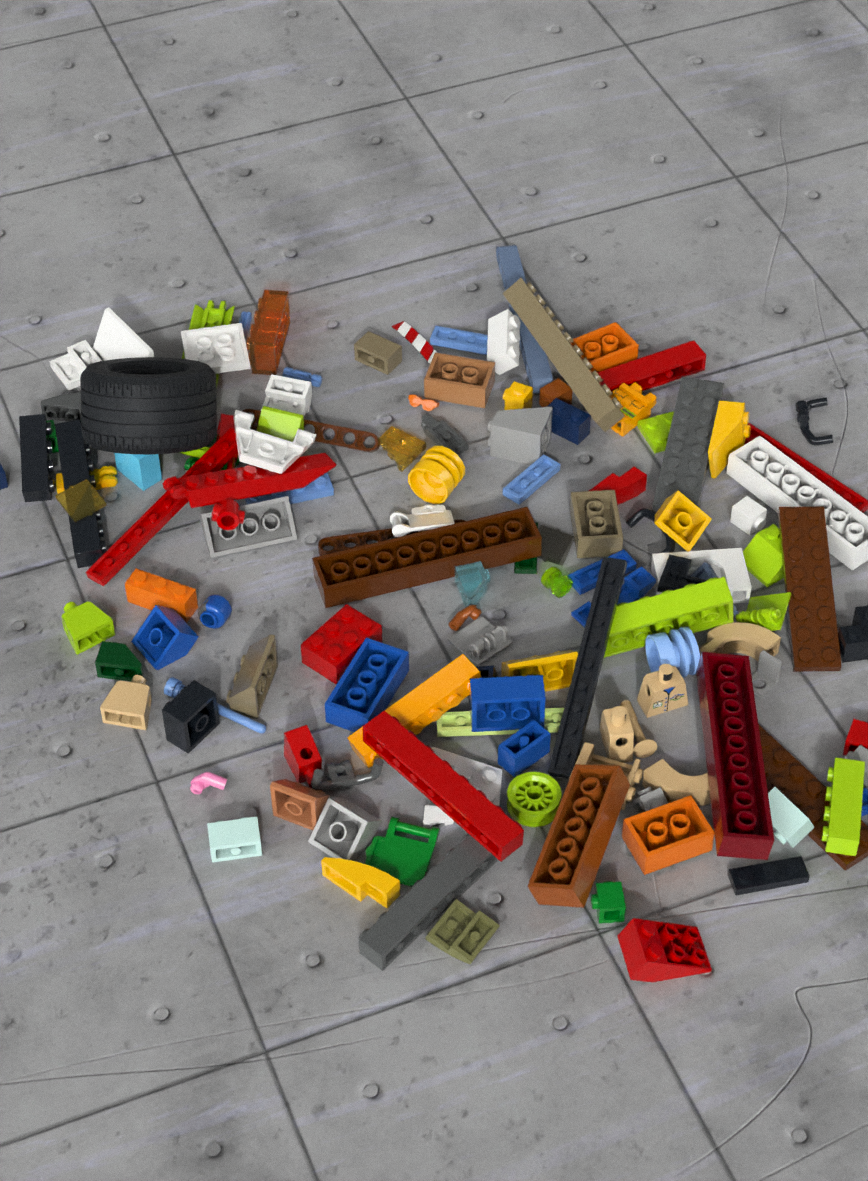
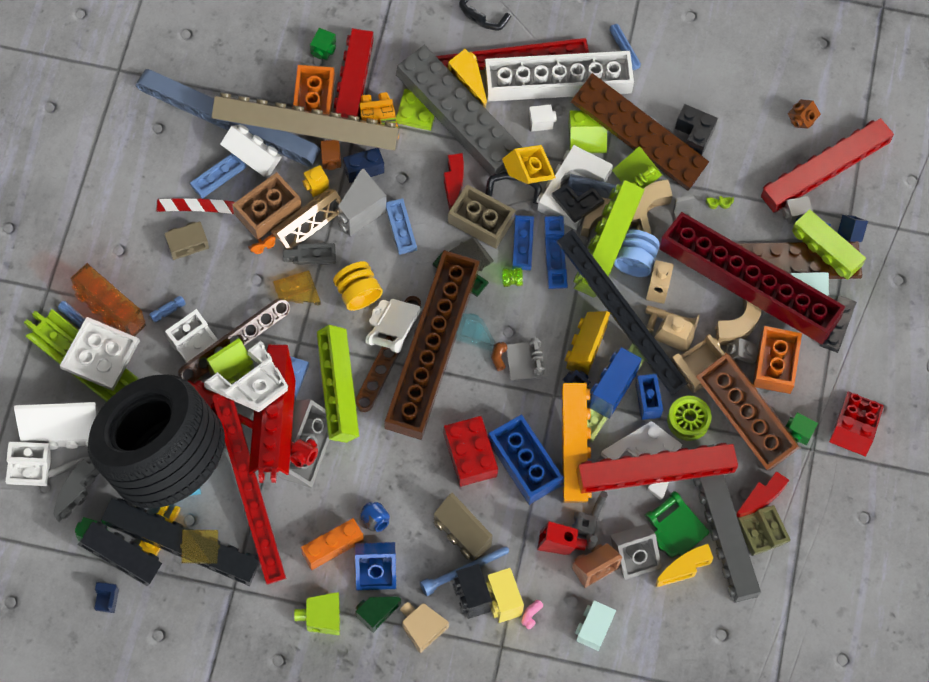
camera: 60 degrees left, 20 degrees up
none -> tan fence [270,188,342,250]
none -> green brick [310,28,336,60]
none -> lime brick [317,325,359,443]
none -> light yellow brick [486,568,524,623]
none -> lime piece [706,196,734,209]
none -> red slope [736,471,789,518]

